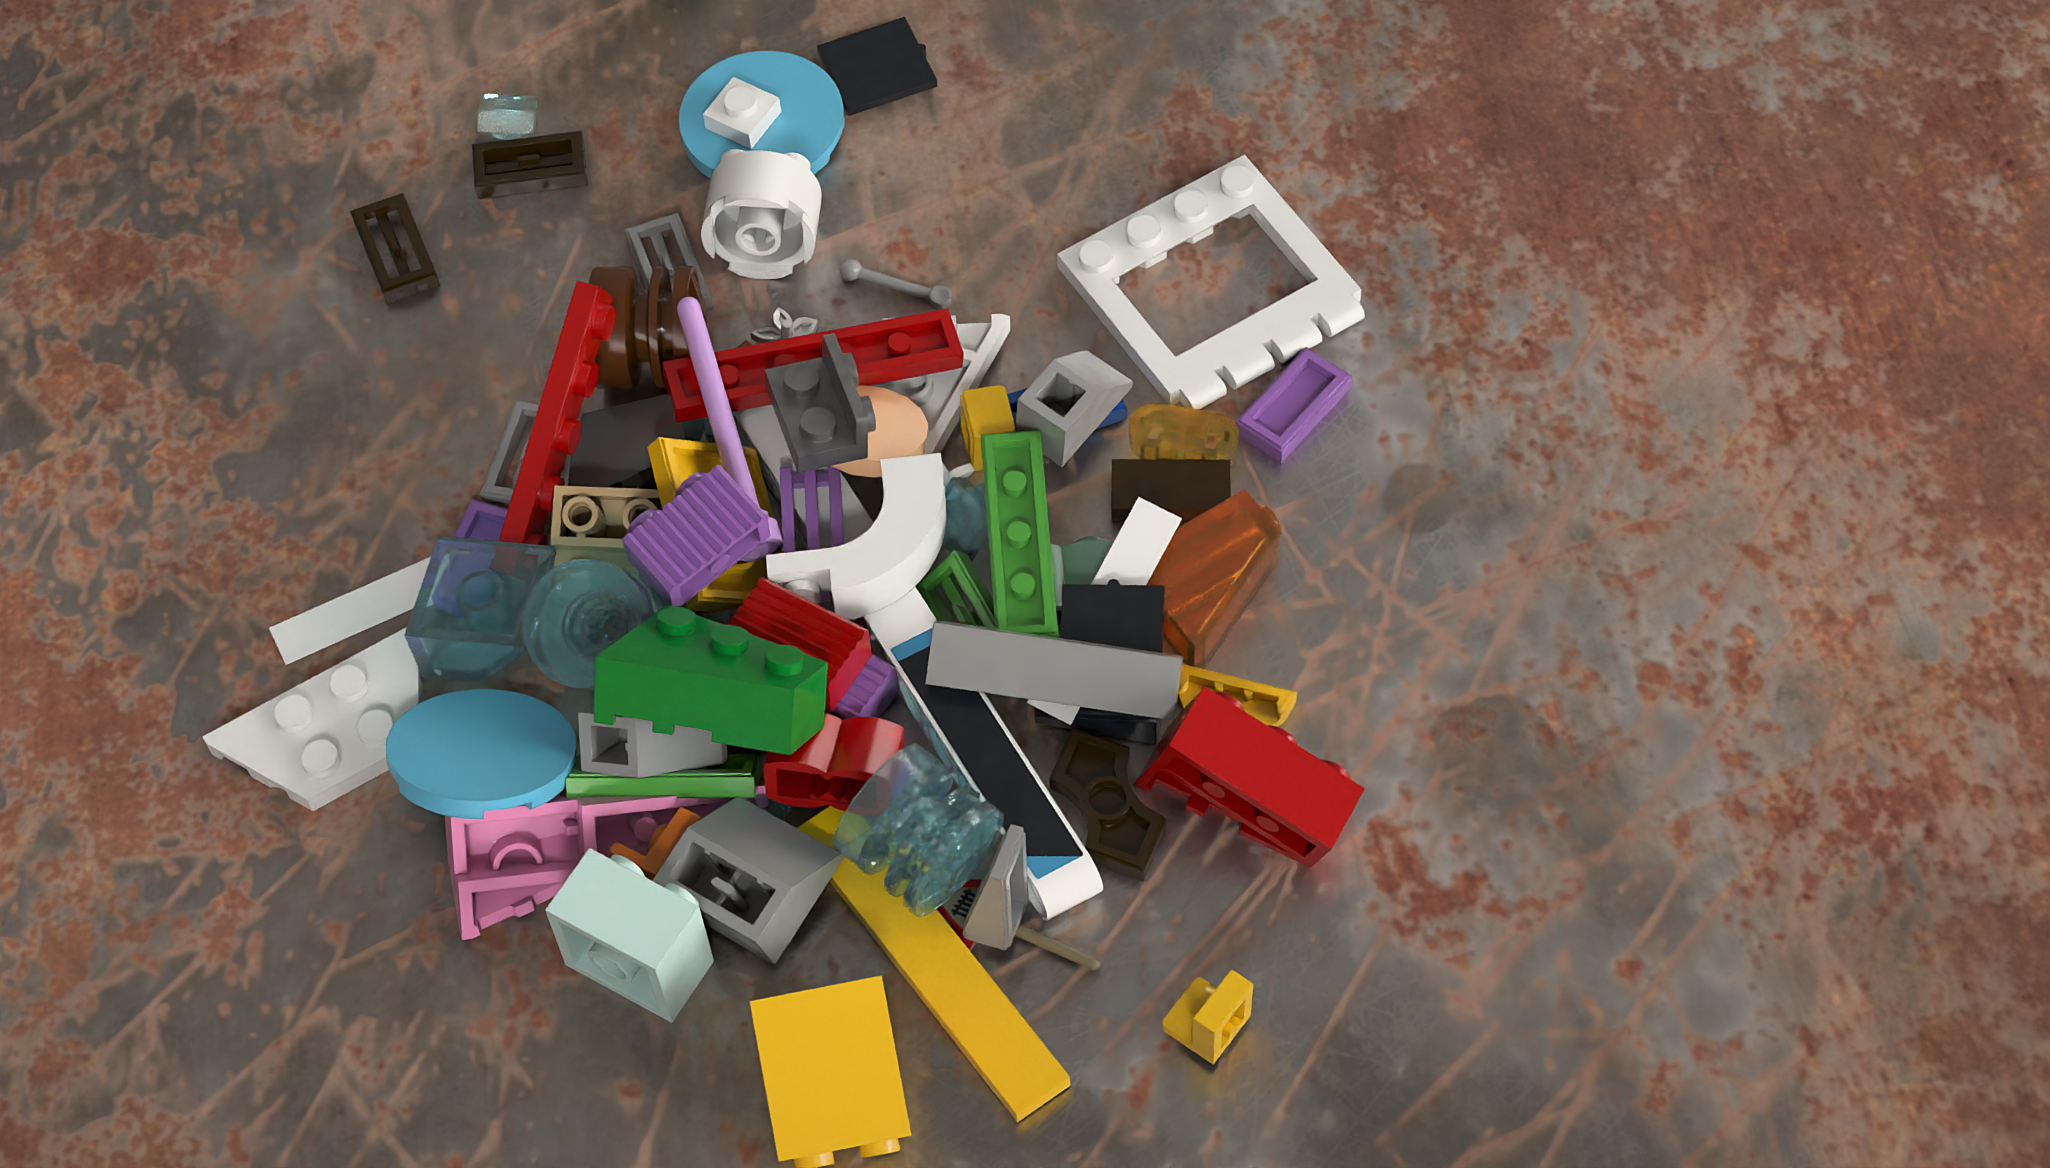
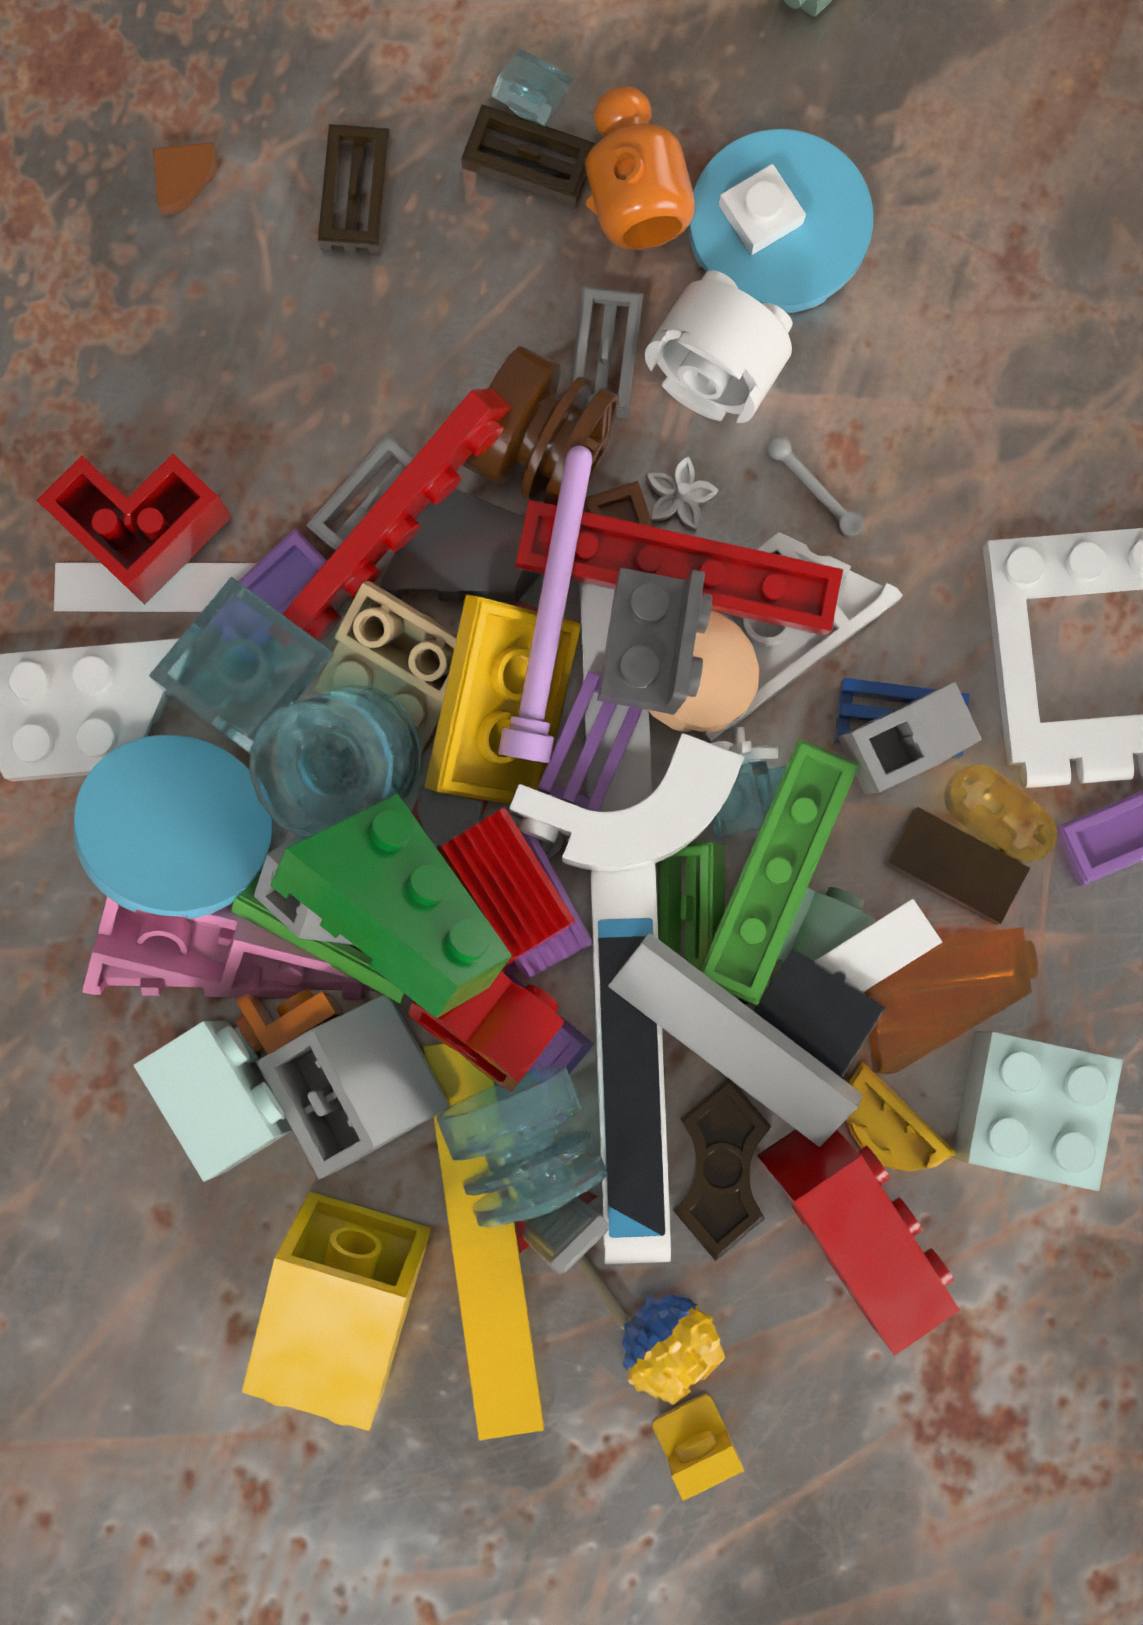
camera: 25 degrees right, 25 degrees up
medium lavender brick [622,465,771,606] -> none
black piece [817,17,938,116] -> none
yellow slope [959,385,1015,471] -> none
none -> red brick [36,454,232,605]
none -> dark orange tile [153,142,218,216]
none -> orange piece [585,86,696,250]
none -> yellow piece [621,1294,725,1405]
none -> light aqua brick [952,1031,1123,1191]

